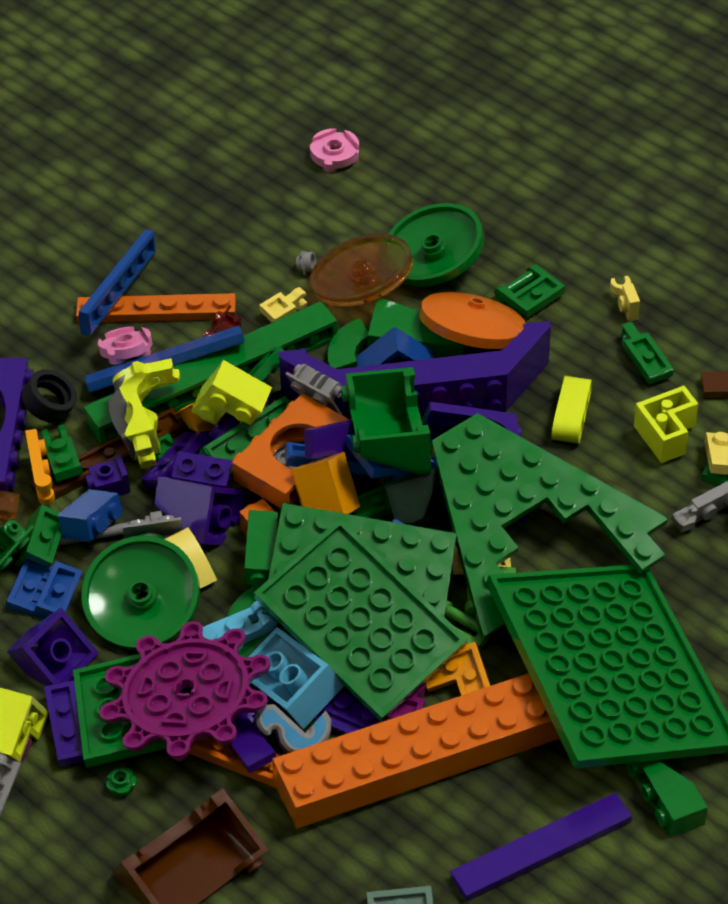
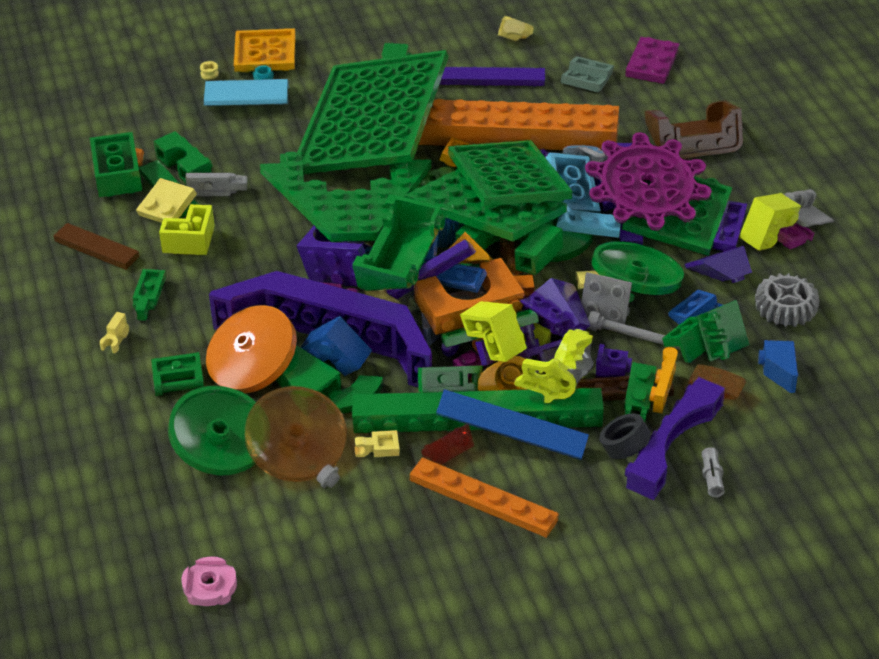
camera: 150 degrees left, 5 degrees down
blue brick [58,489,122,542] -> none
blue tile [78,229,156,336] -> none
bright pink plate [98,326,153,365] -> none
light grey hinge [286,364,343,416] -> none
neon yellow beam [551,376,592,444] -> none

